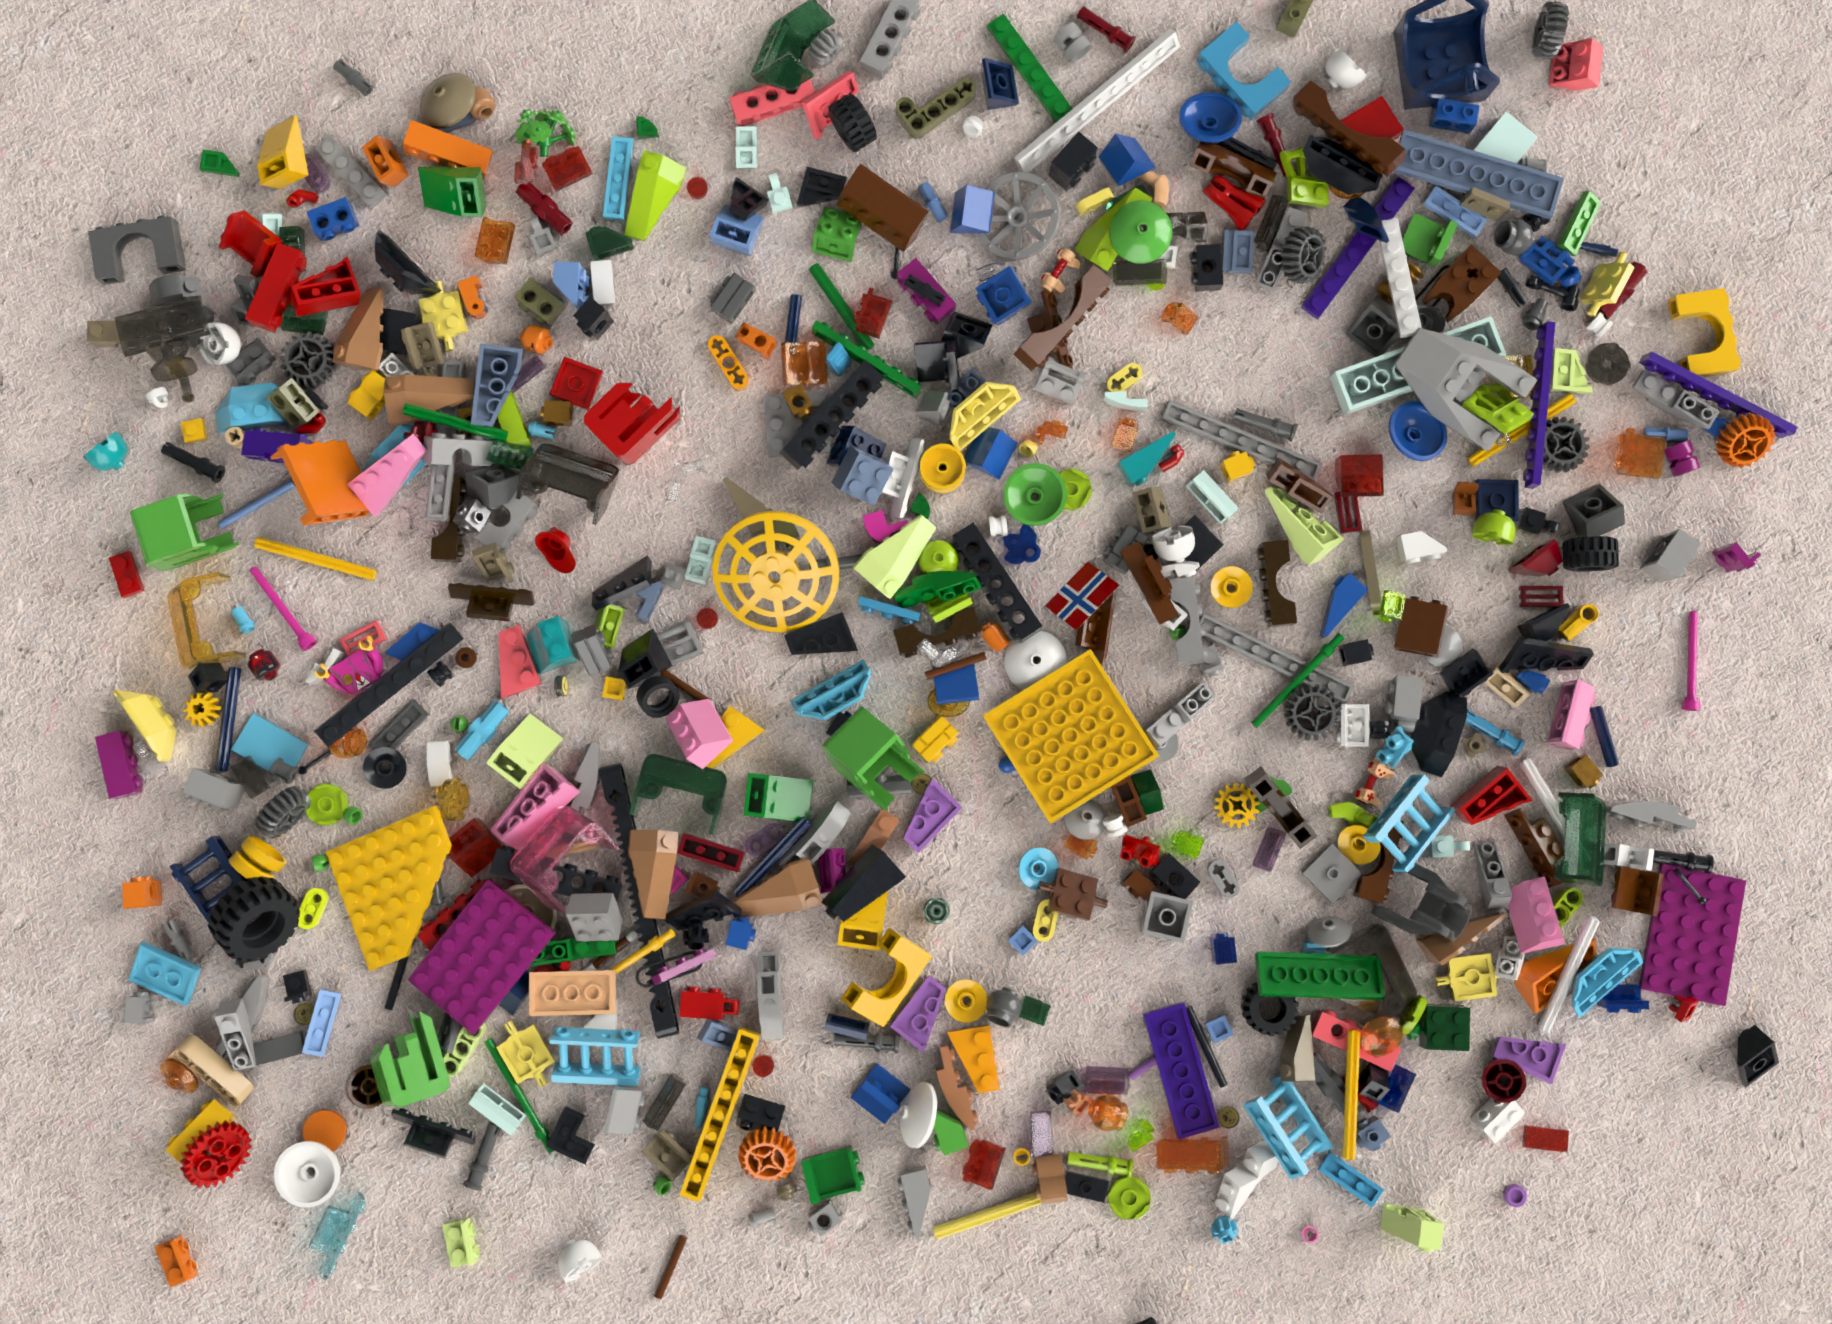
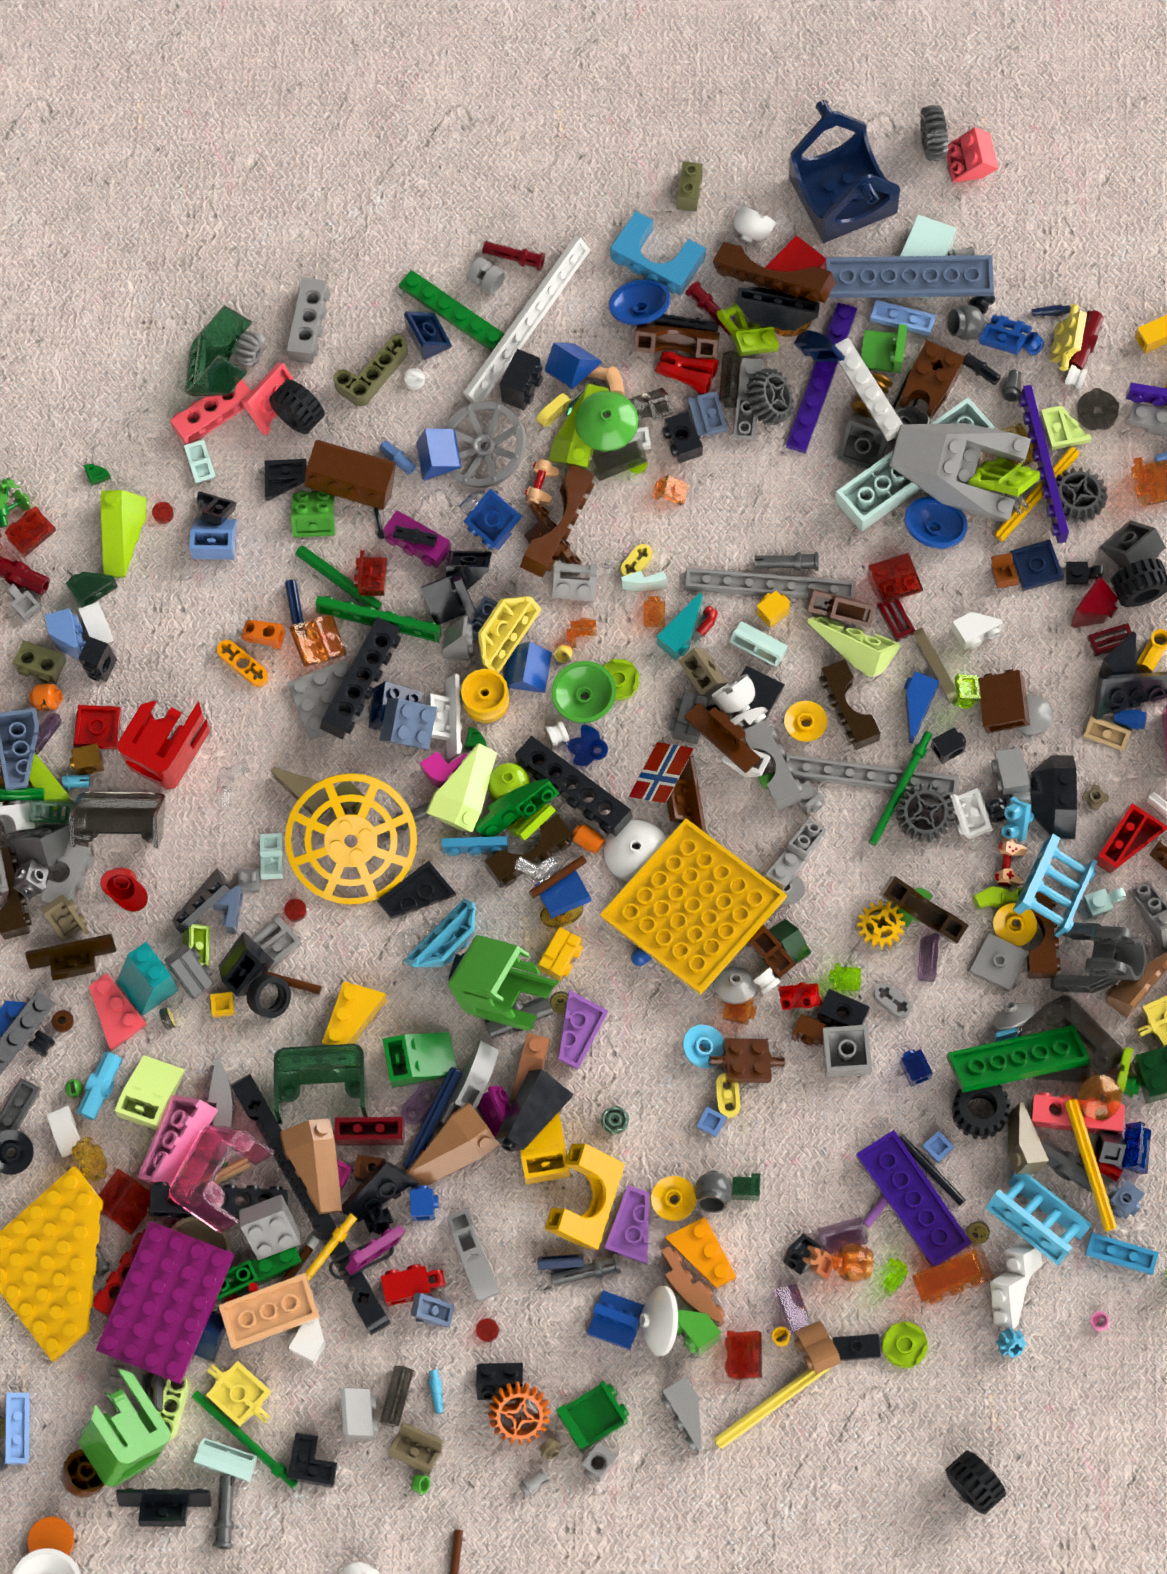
camera: 10 degrees left, 15 degrees down
black bar [384,938,415,1010] -> none
medium azure fence [550,1026,641,1086] -> none
medium azure plate [603,136,634,221] -> none
bright pink slope [665,699,733,769] -> none
yellow brick [679,1026,761,1203] -> none
dark grey brick [710,273,756,324] -> none
light aqua plate [767,173,793,214] -> none
pearl gold brick [782,383,814,419] -> none
dark azure slope [826,342,851,377] -> none
lime pin [1067,1151,1133,1178] -> none
blue brick [1429,98,1480,134] -> none
black bracket [1440,649,1494,698] -> none
dark tan bracket [1459,187,1511,221] -> none
dark azure pin [1465,709,1525,756] -> none
lime cylinder [1471,509,1516,546] -> none
black brick [1525,275,1580,312] -> none
bright green plate [1558,191,1601,256] -> none

